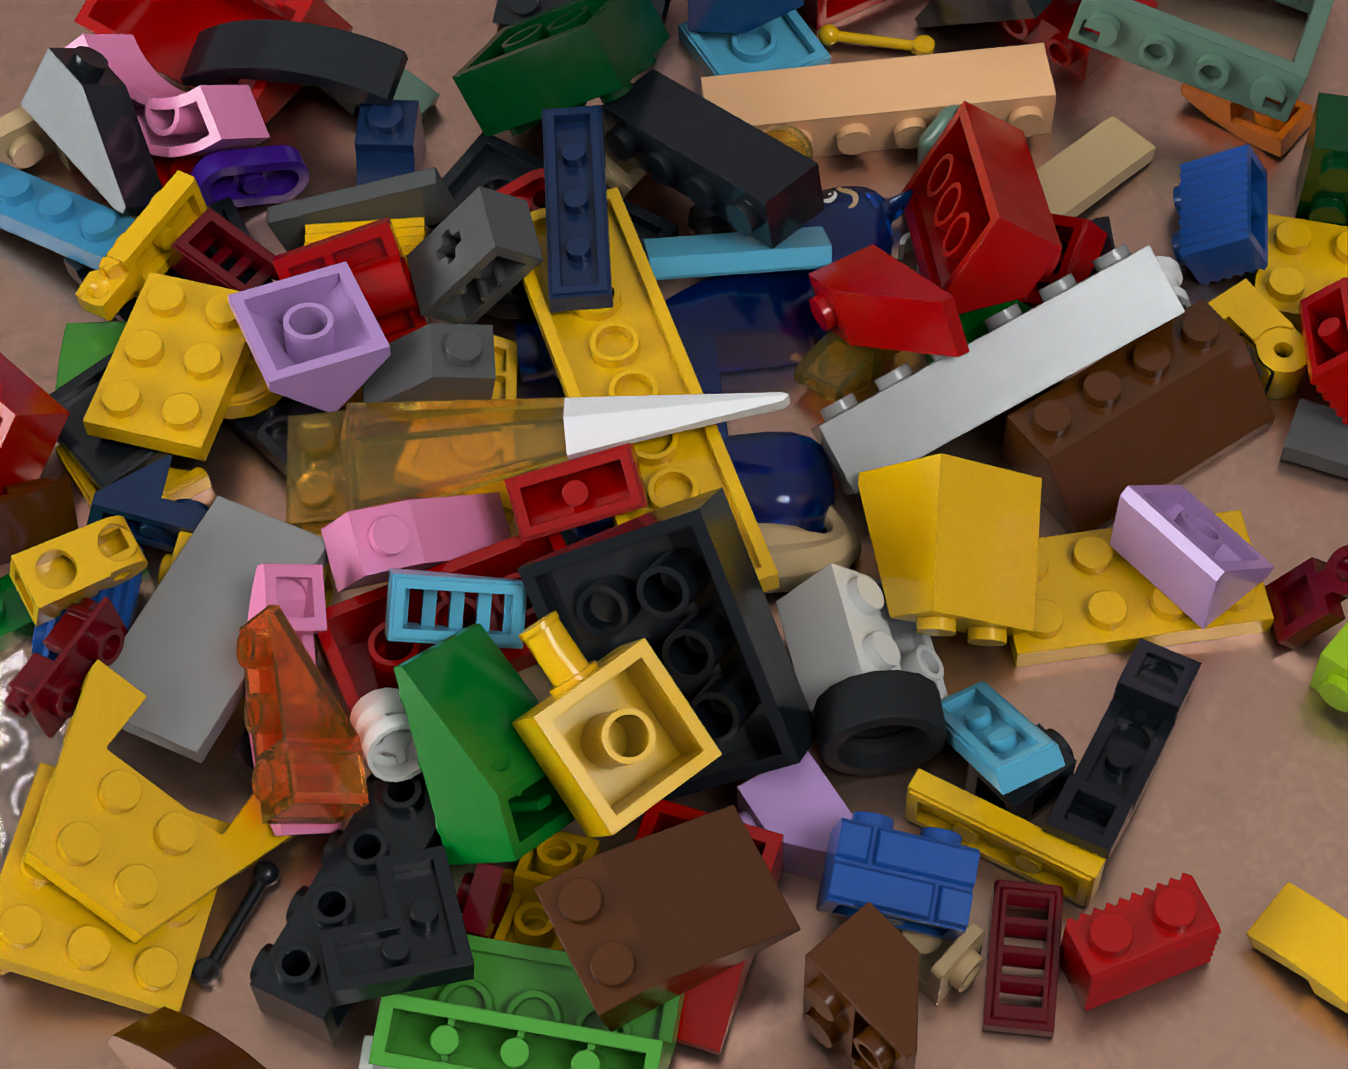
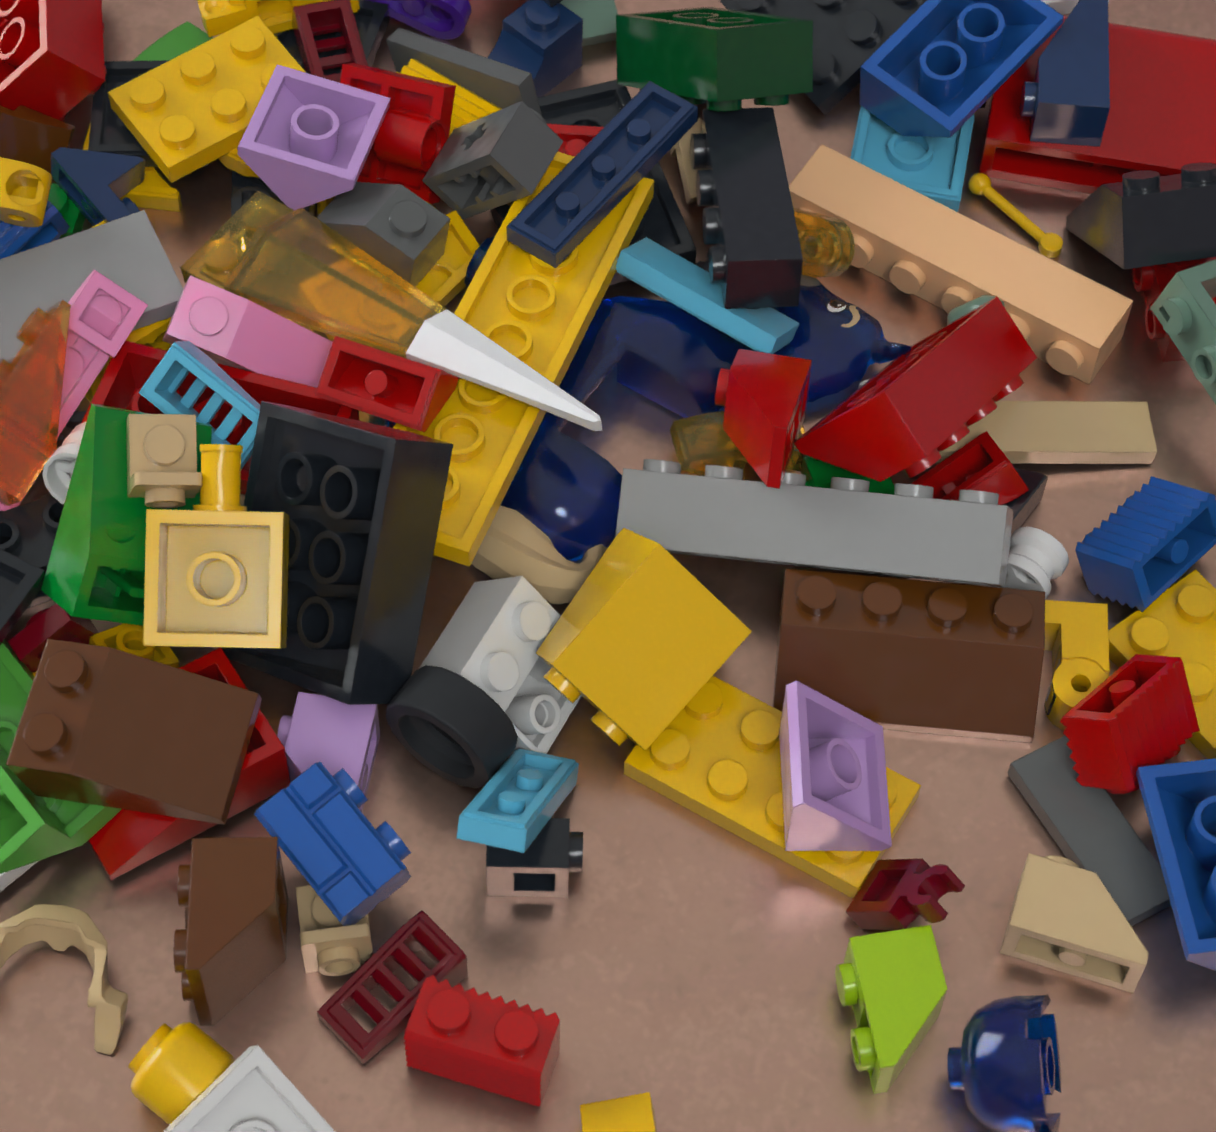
camera: 35 degrees right, 0 degrees up
yellow tile [904,768,1106,907] -> none
black slope [1043,638,1202,859] -> none
none -> tan bracket [126,414,202,508]

